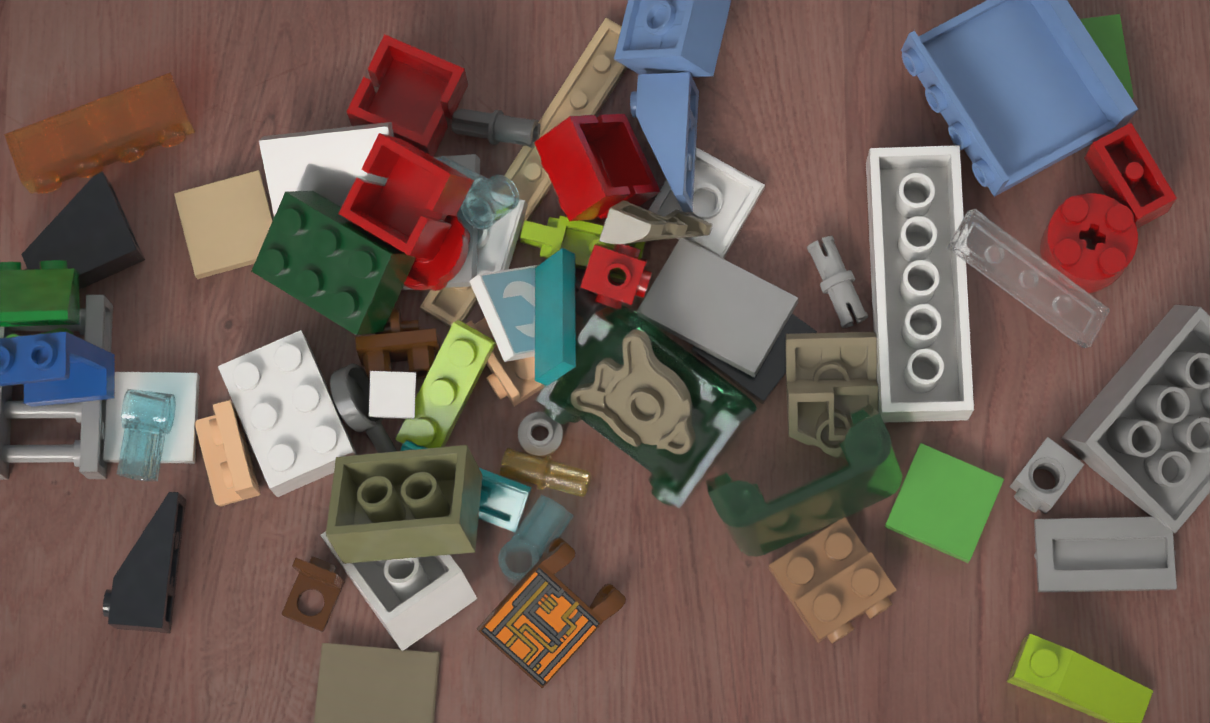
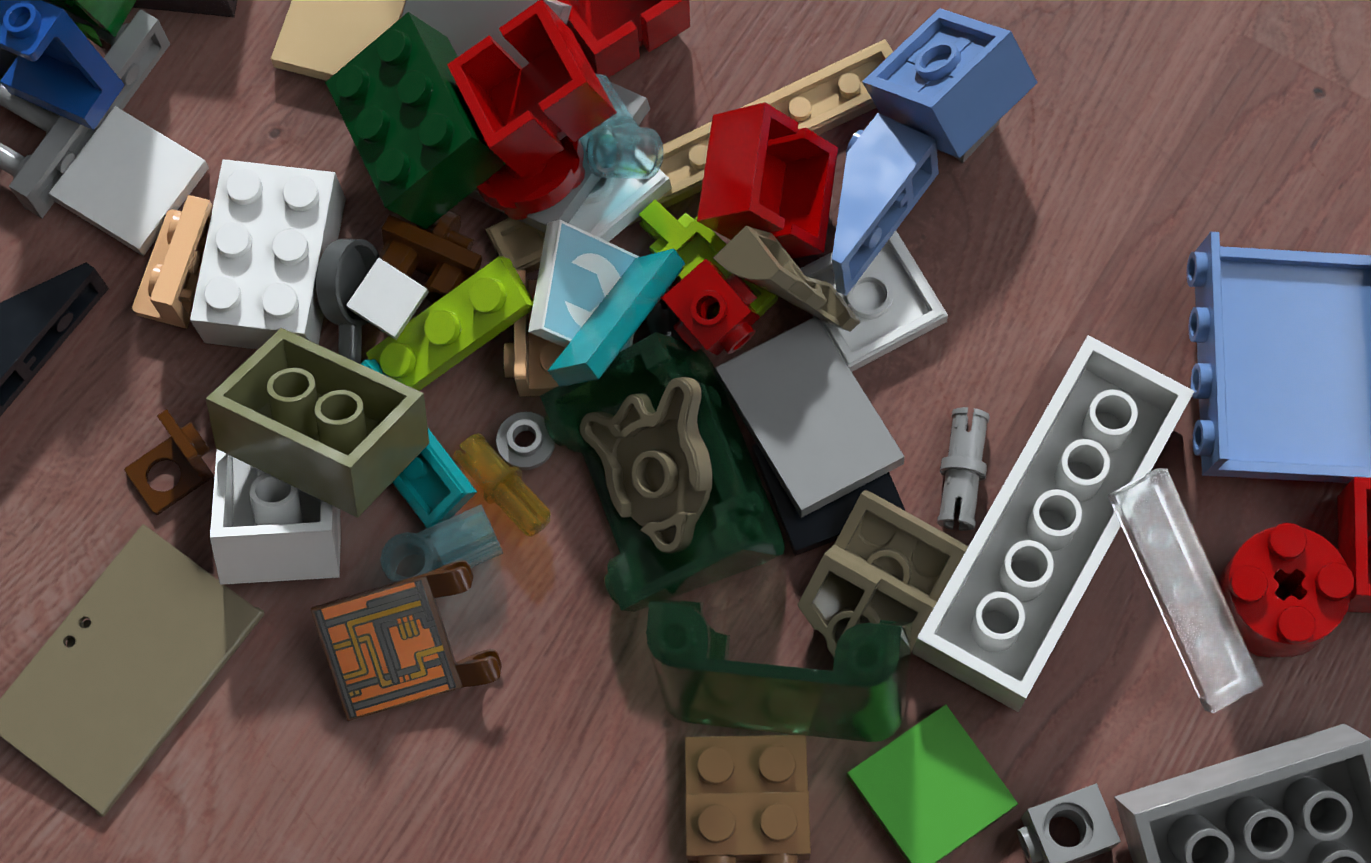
camera: 30 degrees right, 5 degrees down
clear light blue piece [117,389,176,482] -> none
dark grey axle [451,109,540,148] -> none

